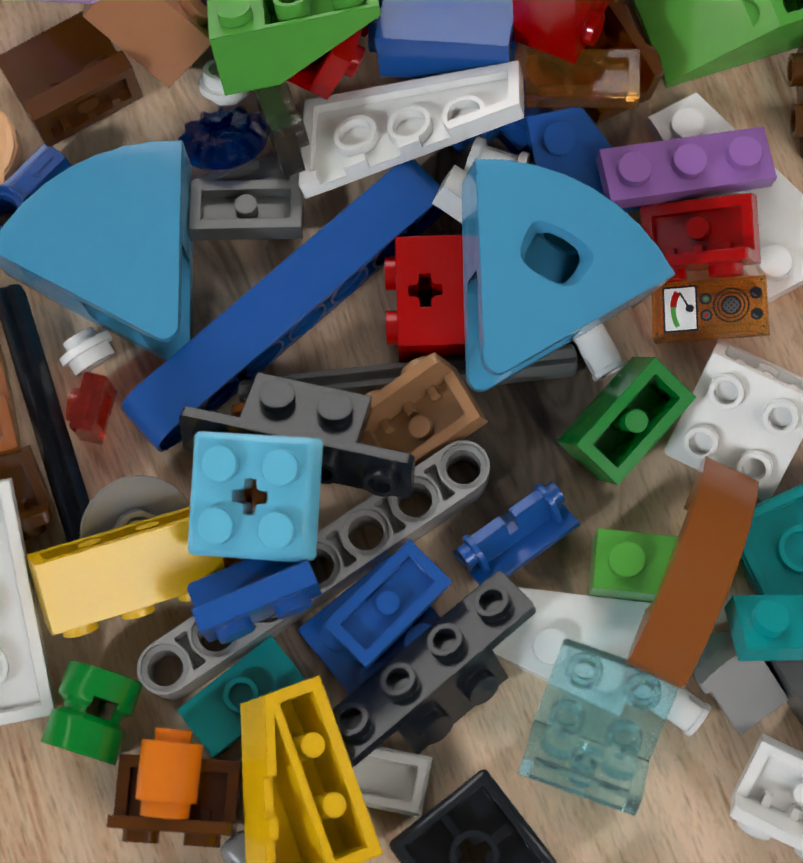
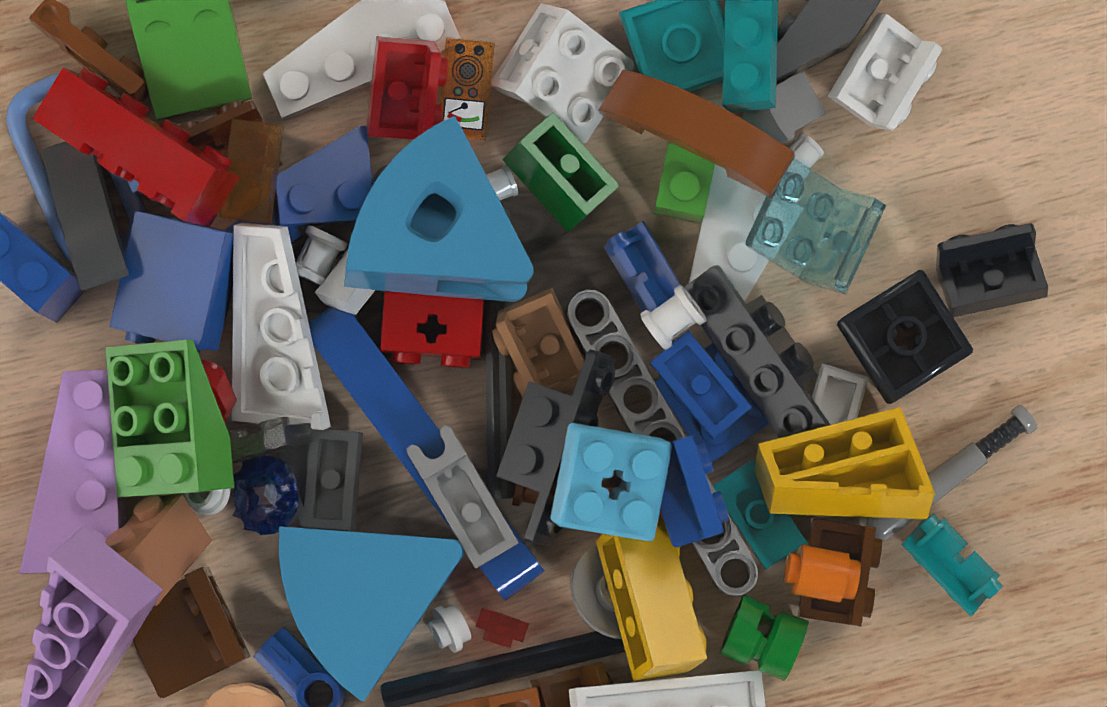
camera: 90 degrees left, 10 degrees up
medium lavender plate [596,126,777,209] -> none
none -> light grey plate [406,424,519,569]
none -> white bush [640,285,707,350]

